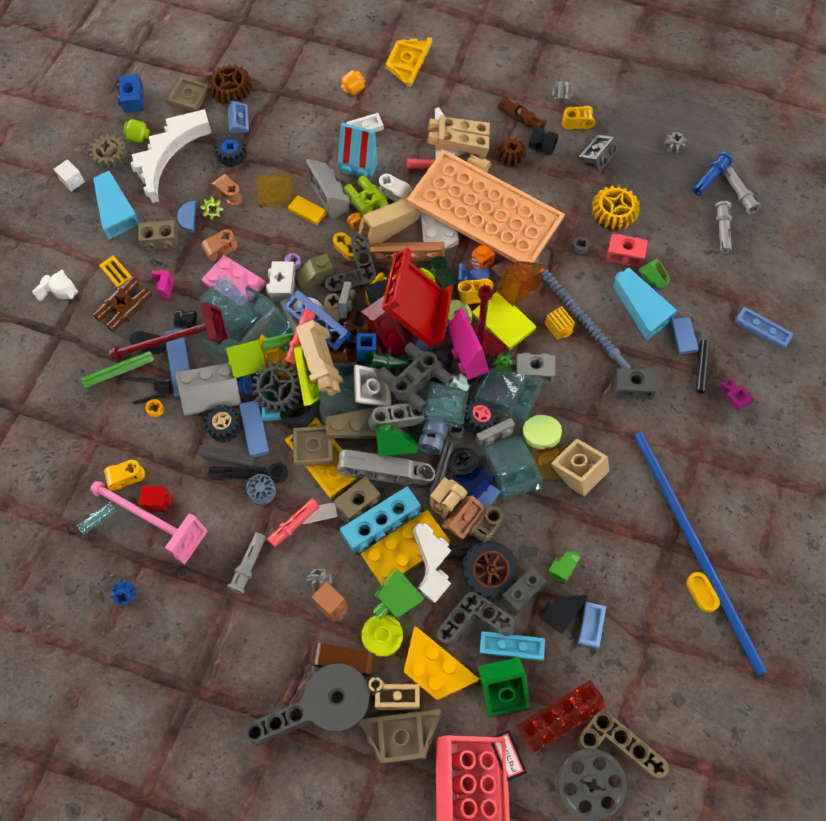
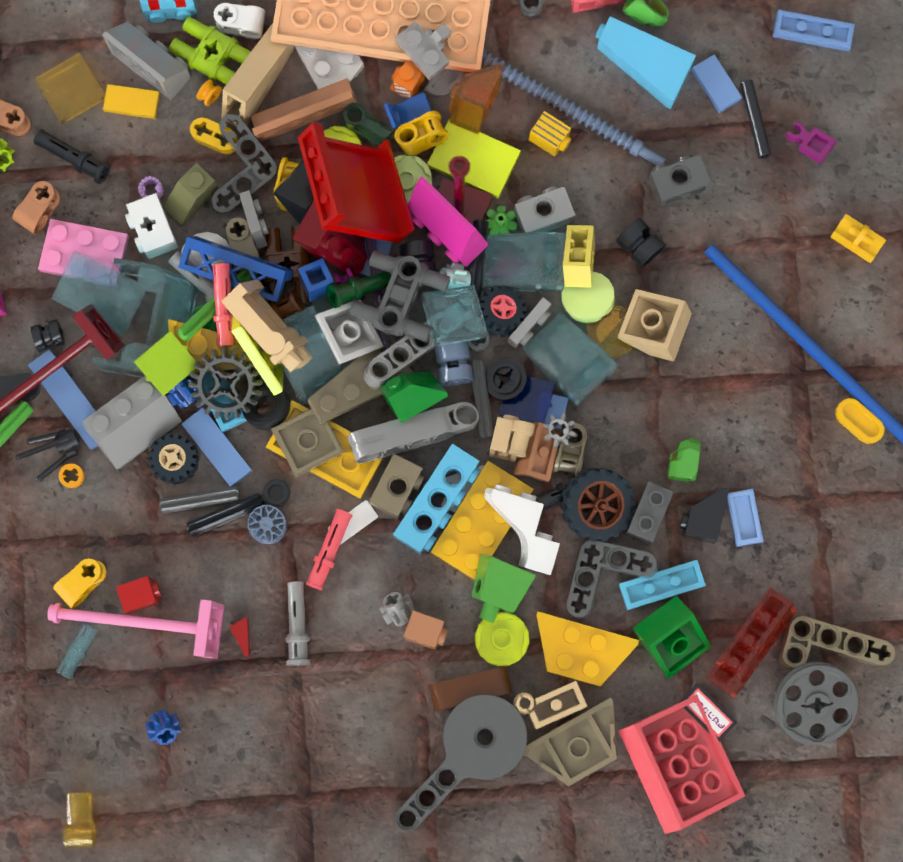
camera: 25 degrees left, 15 degrees up
none -> black pin [33,129,111,184]
none -> clear yellow piece [64,792,96,849]
none -> red piece [229,617,250,657]
none -> light grey hinge [395,21,452,80]
none -> light grey gear [543,413,577,448]
none -> light yellow brick [563,225,595,287]
none -> black wheel [616,218,666,268]
none -> yellow hips [830,214,886,263]

